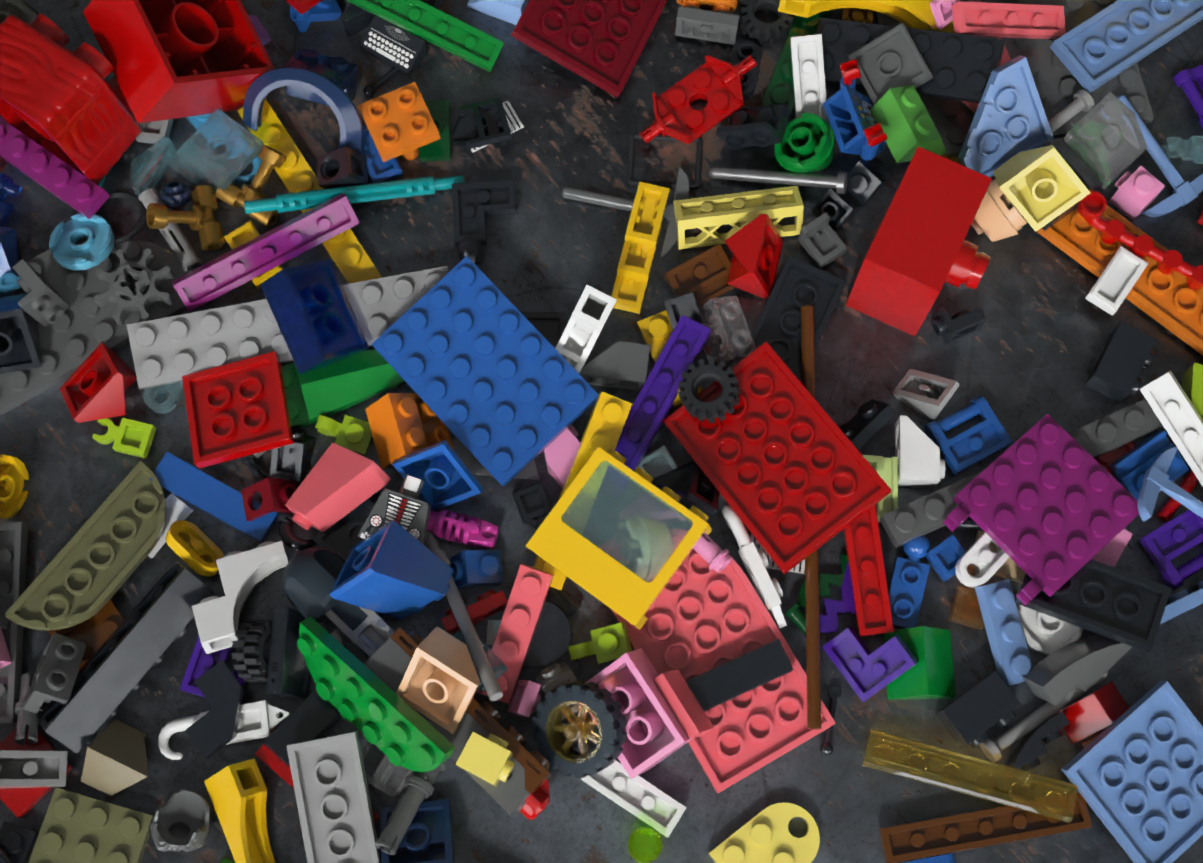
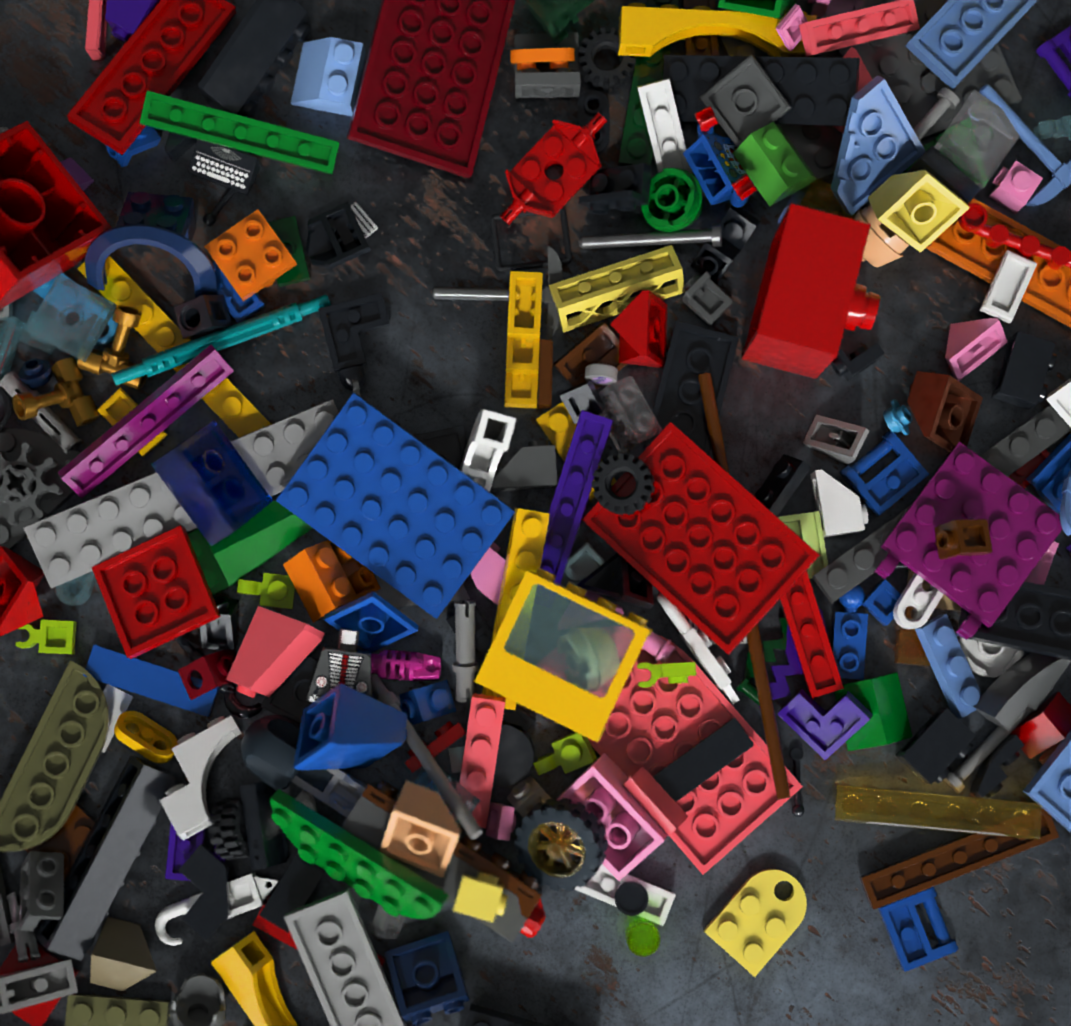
camera: 15 degrees left, 10 degrees up
dark grey pin [375,761,447,855] -> none
none -> light grey pin [453,600,479,702]
none -> reddish brown tile [538,339,553,410]
none -> light grey tile [584,363,618,385]
none -> black piece [615,881,649,916]
none -> lime plate [637,662,696,688]
none -> dark azure plate [883,399,913,435]
none -> copper slope [907,371,983,453]
none -> reddish brown bracket [935,519,993,559]
none -> bright pink slope [945,317,1008,381]

